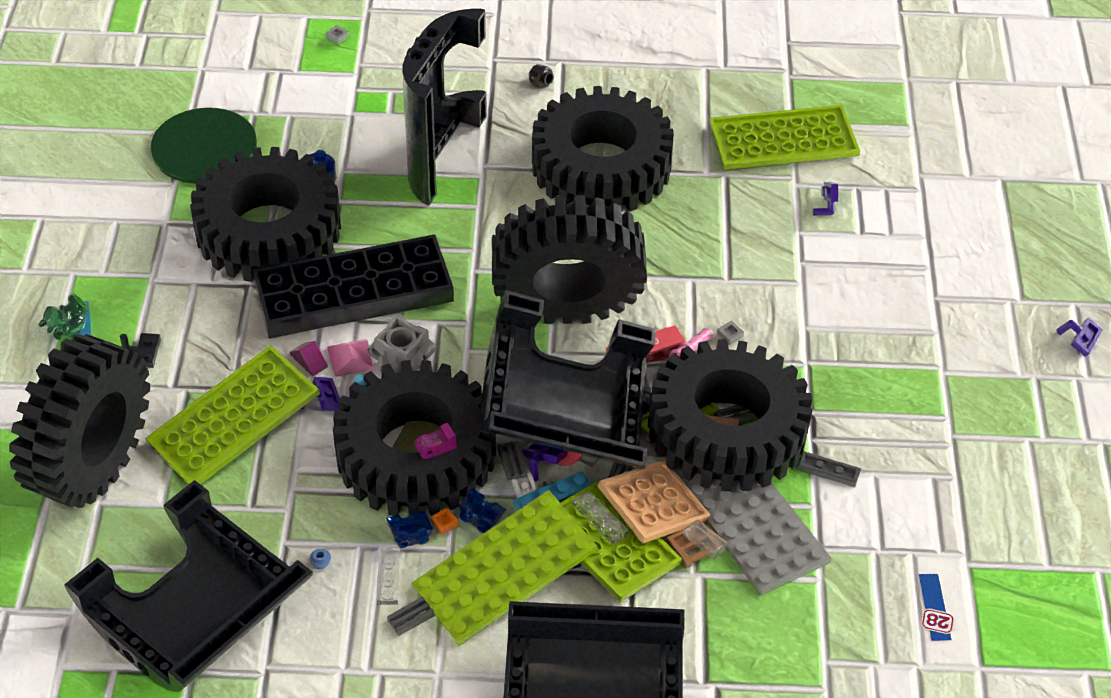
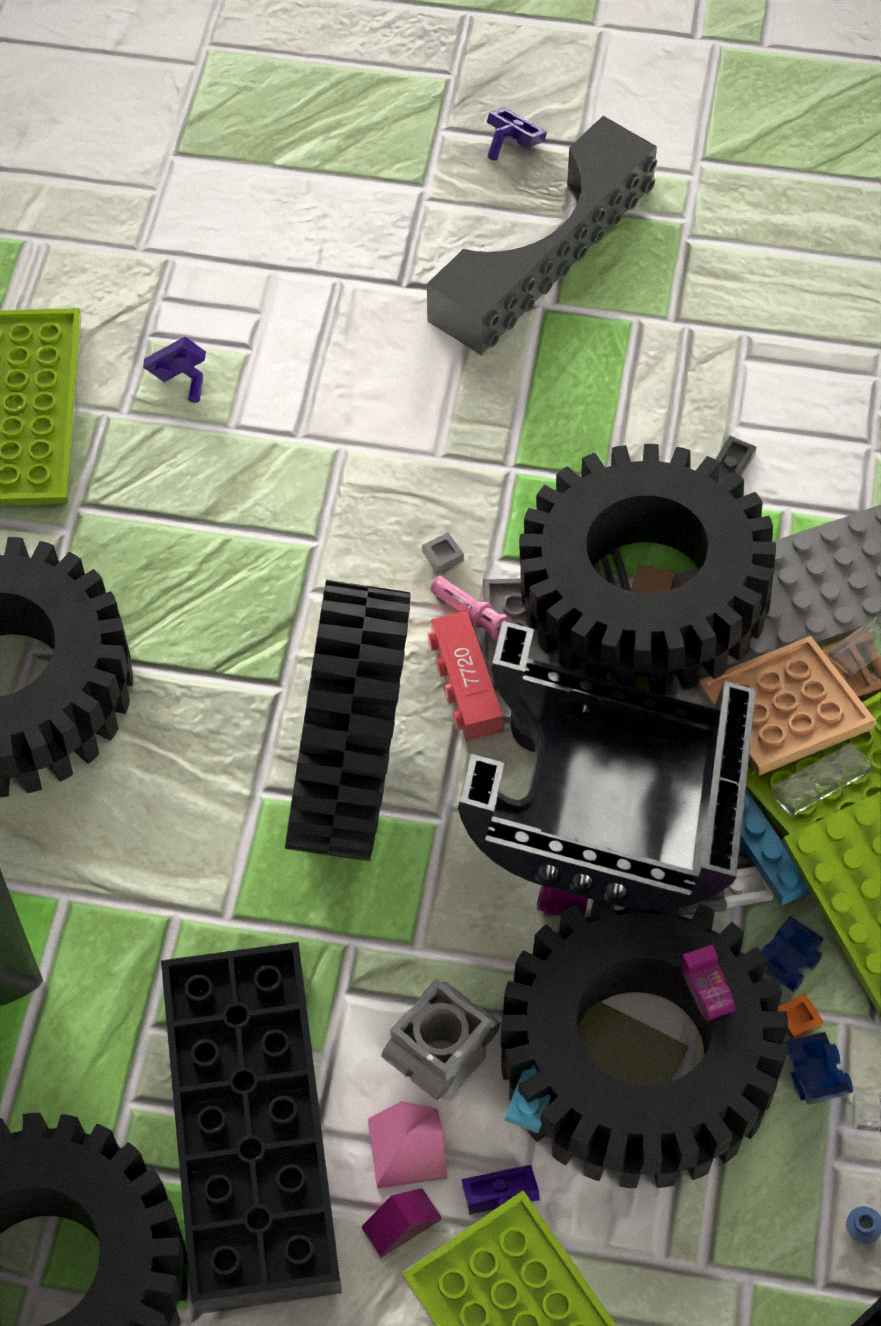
camera: 80 degrees left, 10 degrees up
none -> dark grey arch [427,115,657,355]

